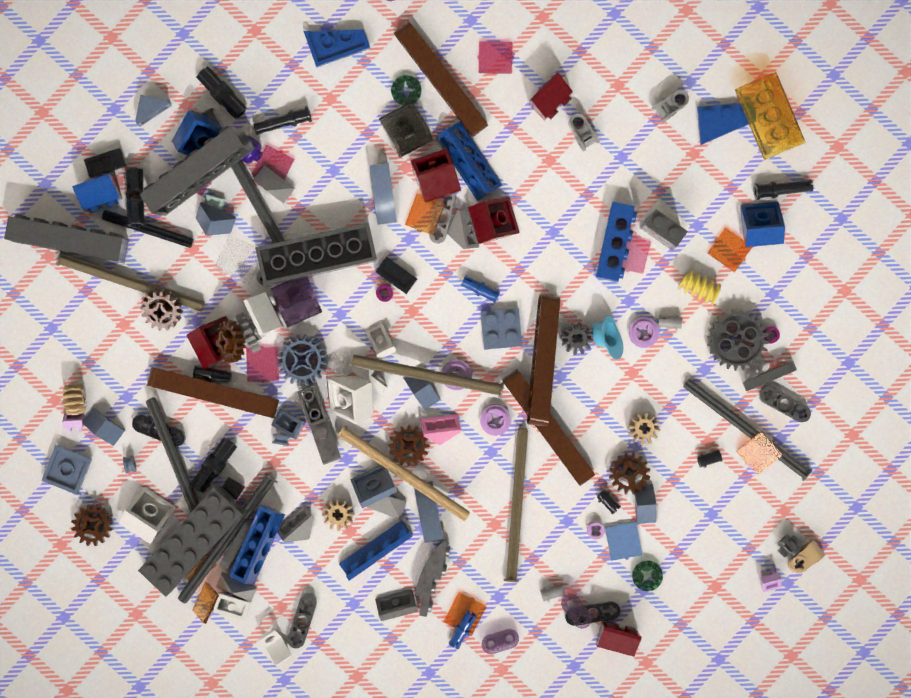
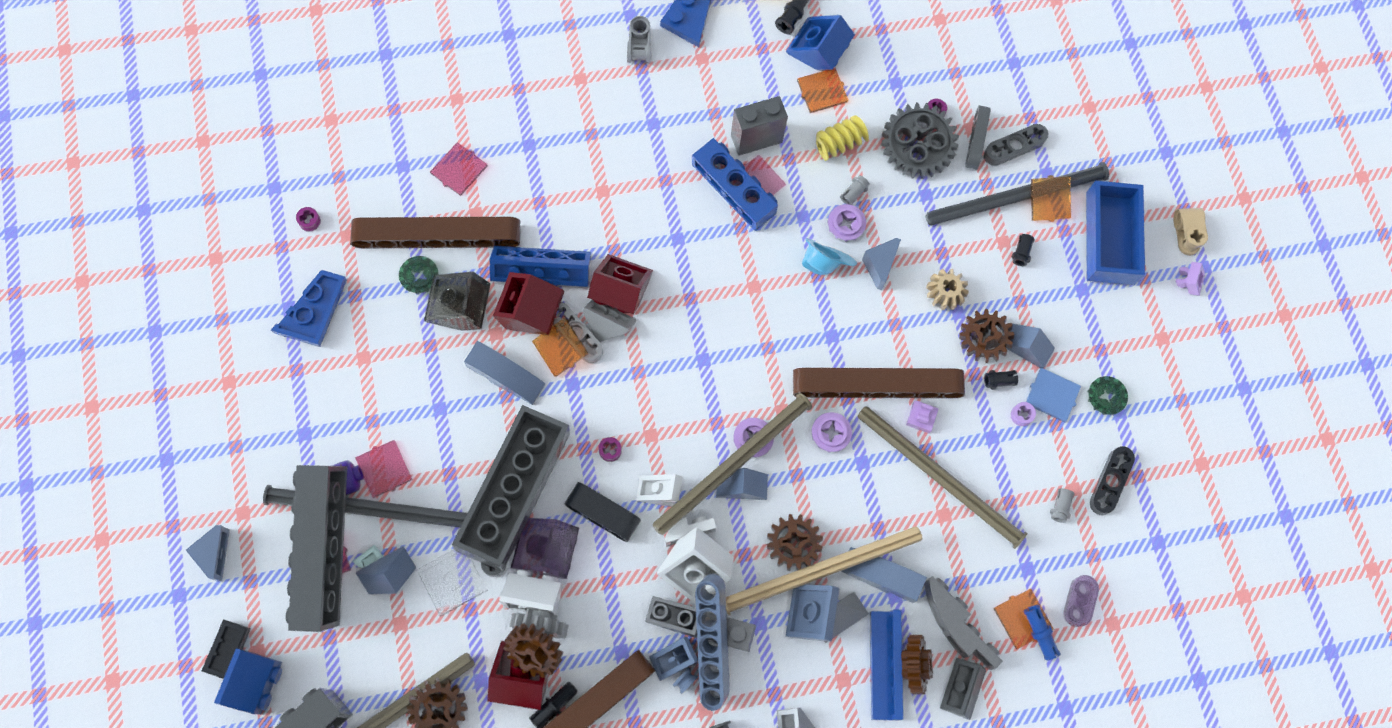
camera: 60 degrees left, 15 degrees down
black axle [102,210,194,248] -> none
black piece [126,167,145,228] -> none
blue slope [172,109,223,156] -> none
black piece [196,66,248,119] -> none
clear pink piece [246,346,279,383] -> none
black pin [253,105,312,135] -> none
light grey slope [253,165,295,204] -> none
sand blue gear [276,334,328,386] -> none
tan gear [322,498,355,531] -> none
black plate [376,256,418,295] -> none
bright pink slope [420,414,462,445] -> none
blue pin [461,275,500,303] -> none
sand blue plate [481,308,522,350] -> none
reddish brown beam [527,294,560,427] -> none
dark red slope [529,72,573,121] -> none
dark grey gear [561,322,593,355] -> none
clear purple plate [561,593,592,629] -> none
light grey piece [568,113,600,152] -> none
dark red slope [596,621,642,657] -> none
dark grey gear [777,534,801,558] -> none
none -> black beam [564,482,641,542]
none -> sand blue beam [695,574,730,711]
none -> sand blue slope [862,238,901,290]
none -> reddish brown gear [901,635,933,694]
none -> lavender tile [906,400,939,433]
none -> blue piece [1086,181,1145,285]

